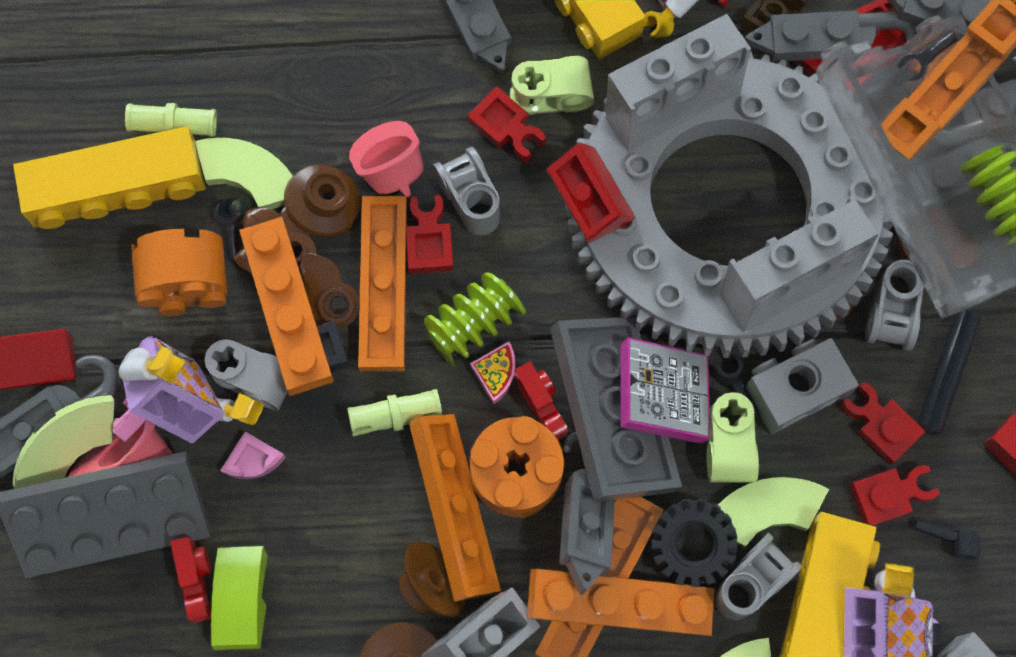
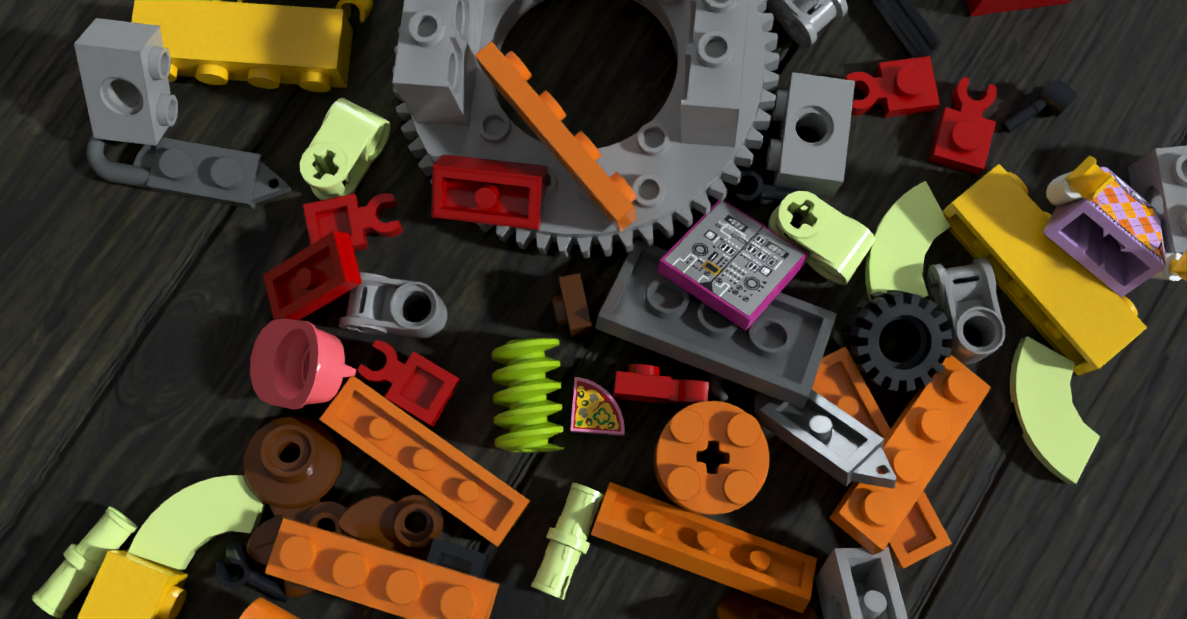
camera: 55 degrees left, 5 degrees up
none -> red plate [263,231,362,320]
none -> orange plate [474,41,637,233]
none -> reddish brown plate [551,273,592,339]

